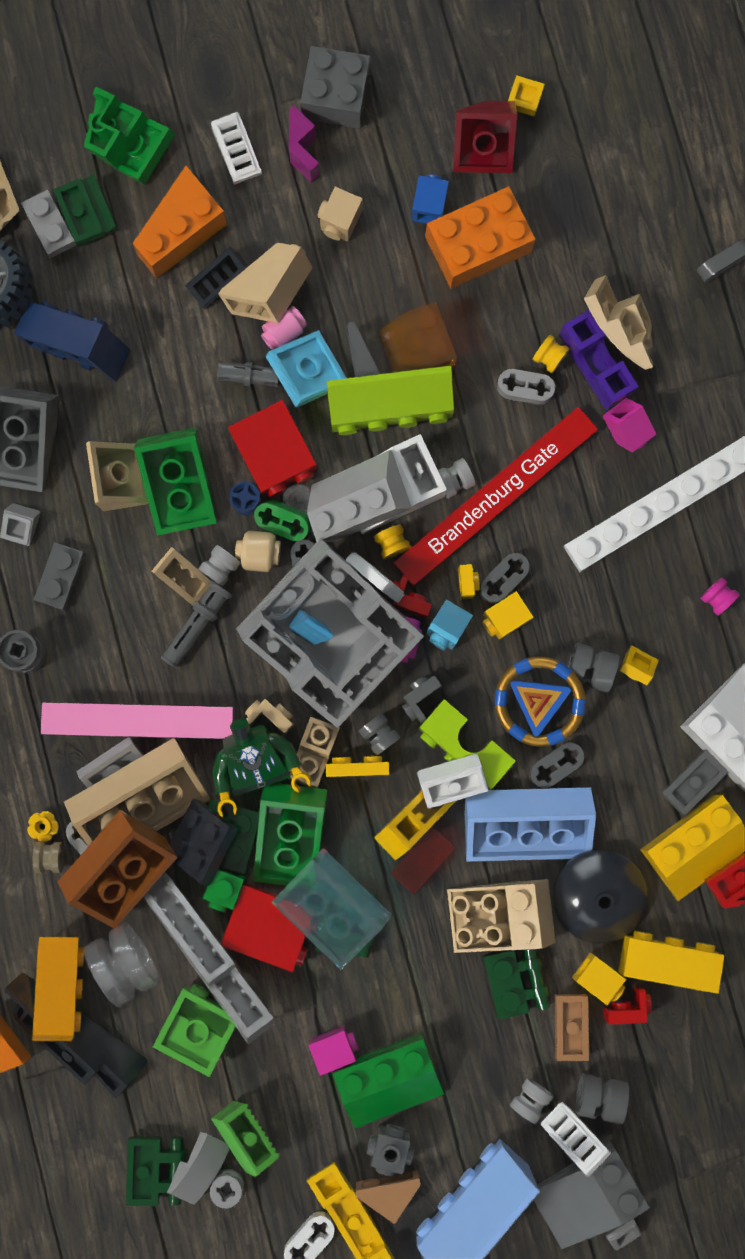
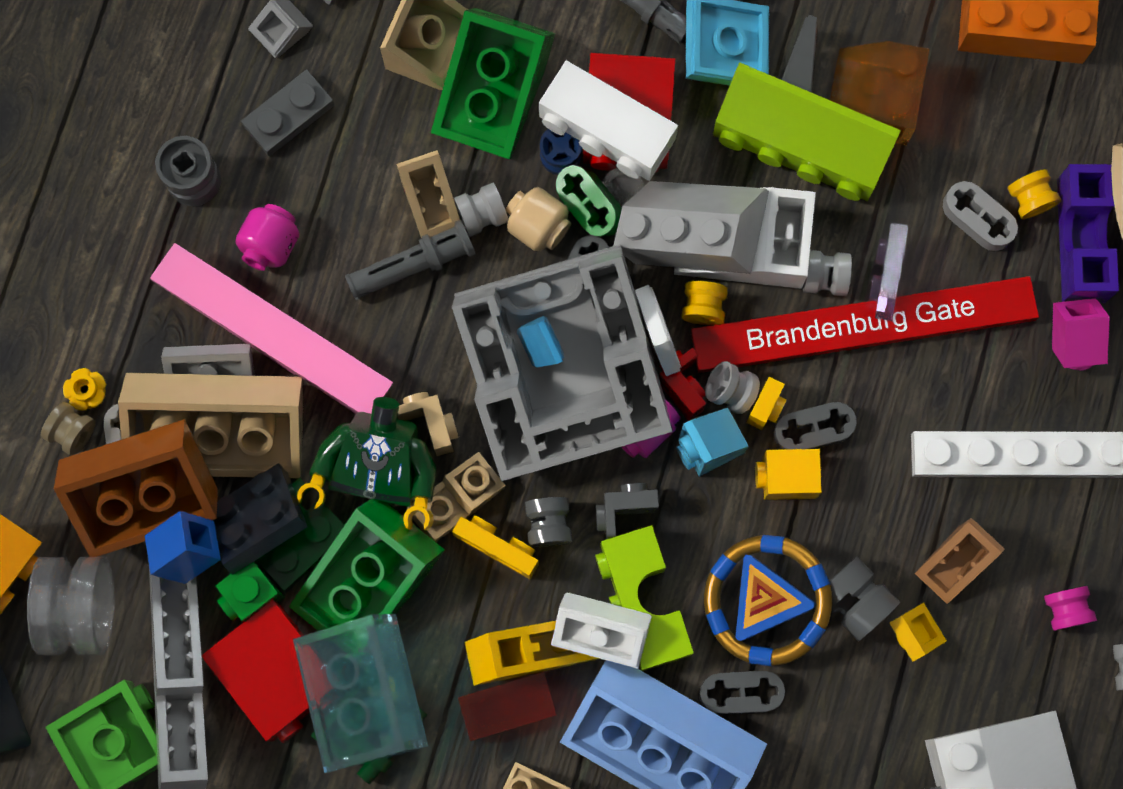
camera: 35 degrees right, 5 degrees down
none -> blue brick [145,511,221,584]
none -> dark pink head [235,204,299,271]
none -> white brick [539,60,678,181]
none -> light grey wheel [705,361,760,414]
none -> plate [869,223,908,321]
none -> medium nougat slope [915,518,1005,604]

